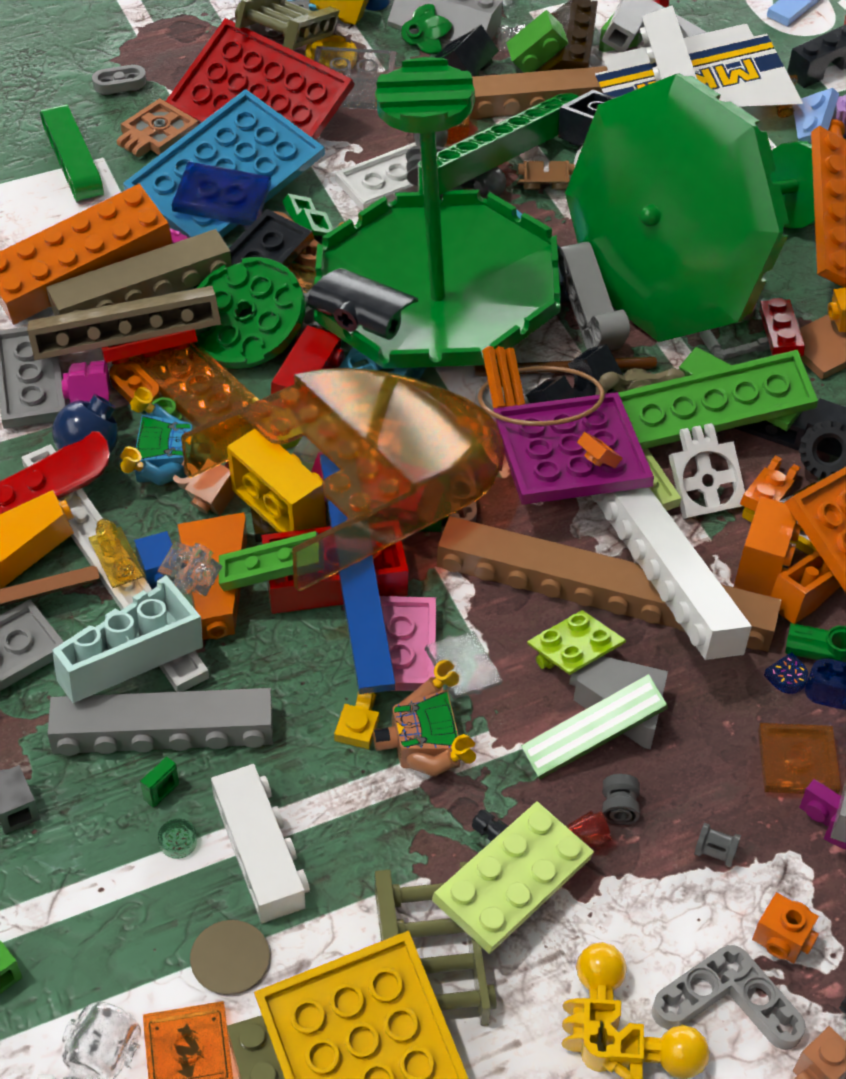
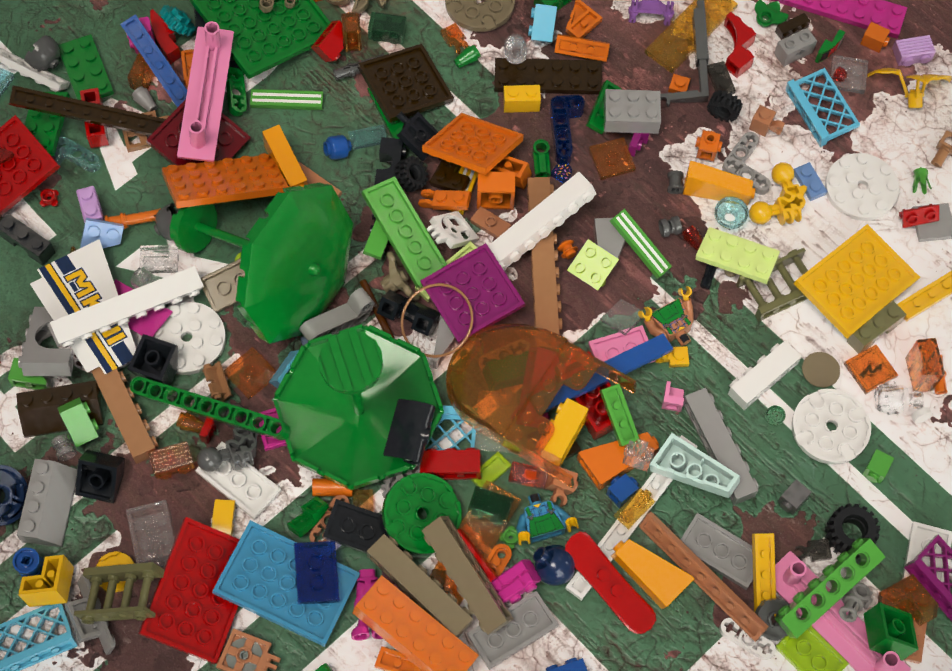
camera: 110 degrees left, 15 degrees up
green tile [140,756,179,807] -> none
green plate [401,4,452,54] -> none
orange tile [482,346,525,408] -> none
orange plate [577,431,623,468] -> none
none -> yellow slope [211,499,236,536]
none -> clear orange plate [223,347,276,400]
none -> clear green brick [467,486,514,526]
none -> nougat plate [470,206,511,239]
none -> orange wheel [557,240,578,259]
none -> bright pink panel [661,381,684,412]
none -> light orange slope [683,161,755,205]
none -> clear light blue piece [714,197,749,229]
none -> white plate [792,389,871,465]

